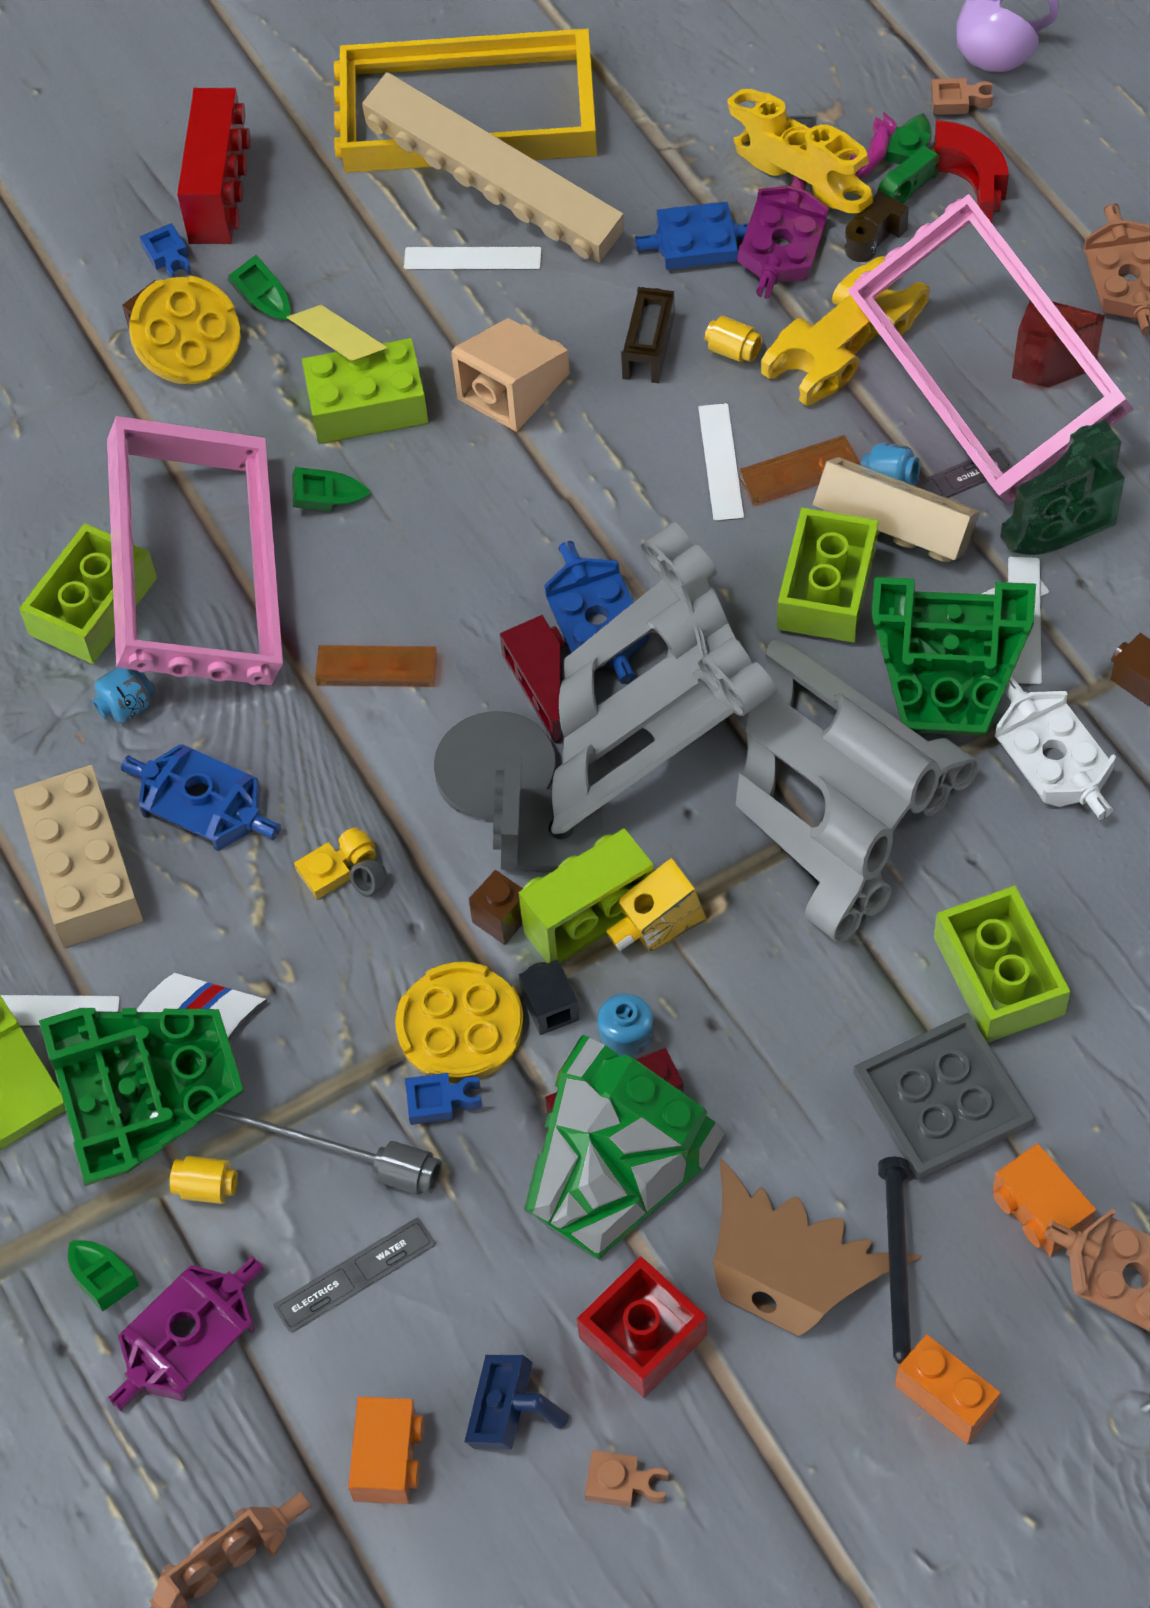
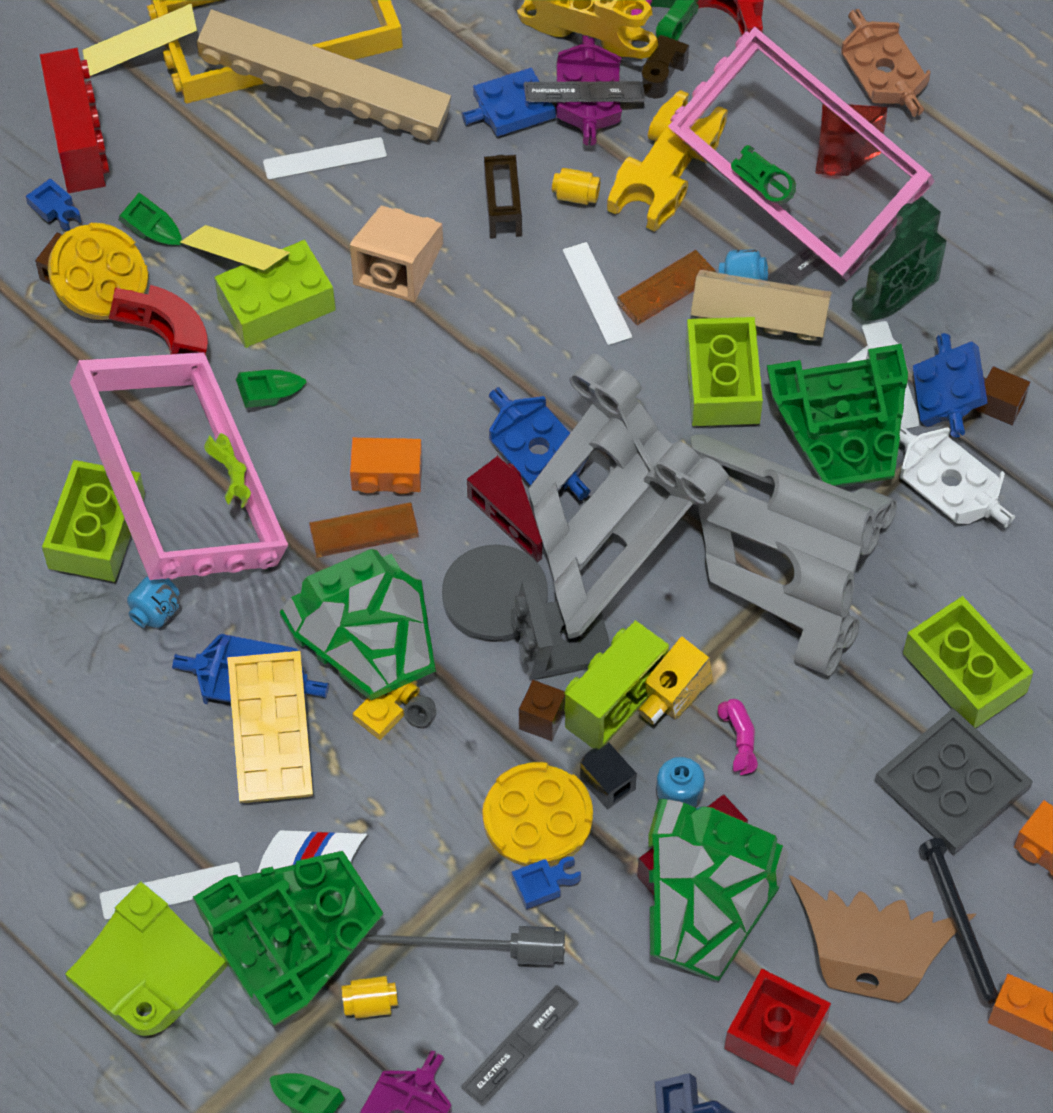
camera: 20 degrees left, 0 degrees up
tan brick [13,764,144,948] -> none
none -> light yellow sticker [83,4,197,76]
none -> red arch [109,285,208,355]
none -> lime piece [204,433,251,508]
none -> yellow plate [227,651,313,803]
none -> wedge [279,549,436,700]
none -> orange brick [350,437,422,494]
none -> flat silver sticker [524,81,645,102]
none -> dark pink arm [718,699,758,775]
none -> green piece [731,145,796,204]
none -> blue plate [912,333,988,437]

